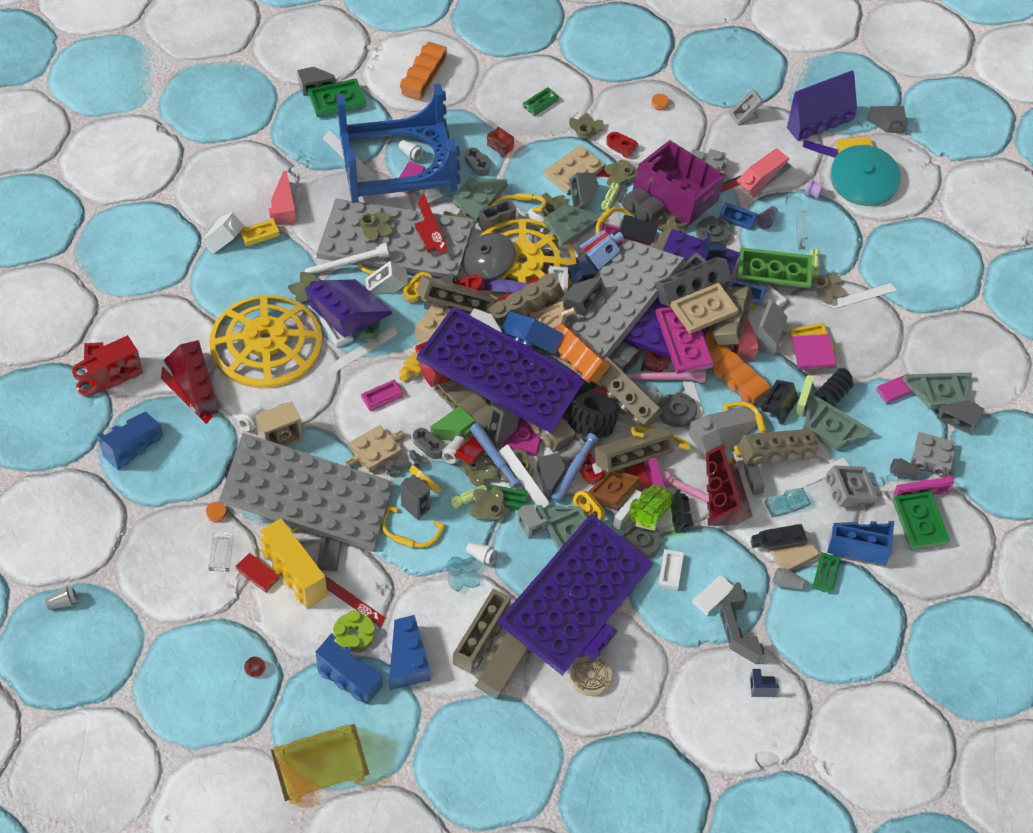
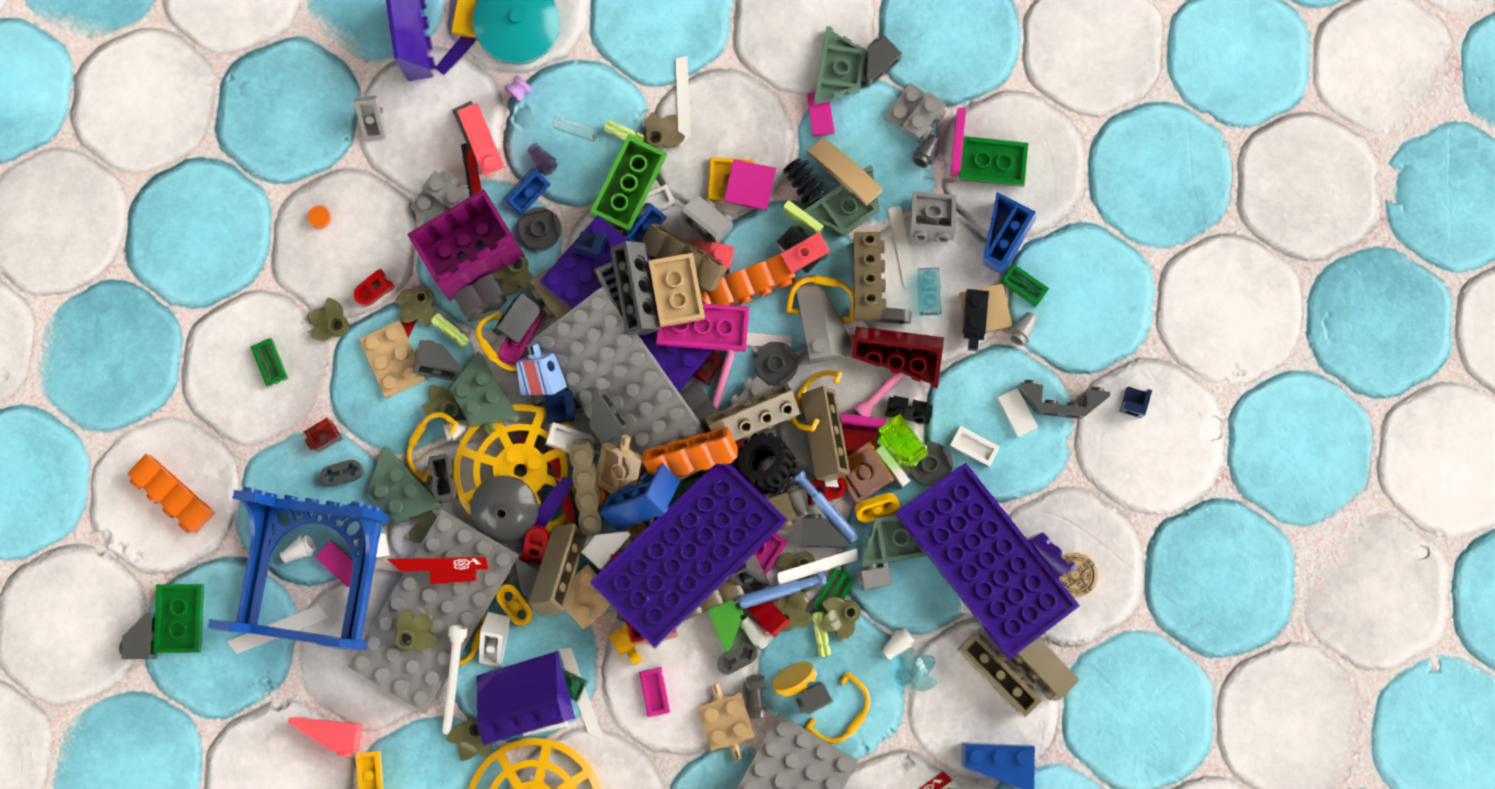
camera: 65 degrees left, 25 degrees up
none -> coral plate [781,232,831,274]
none -> tan slope [807,137,883,206]

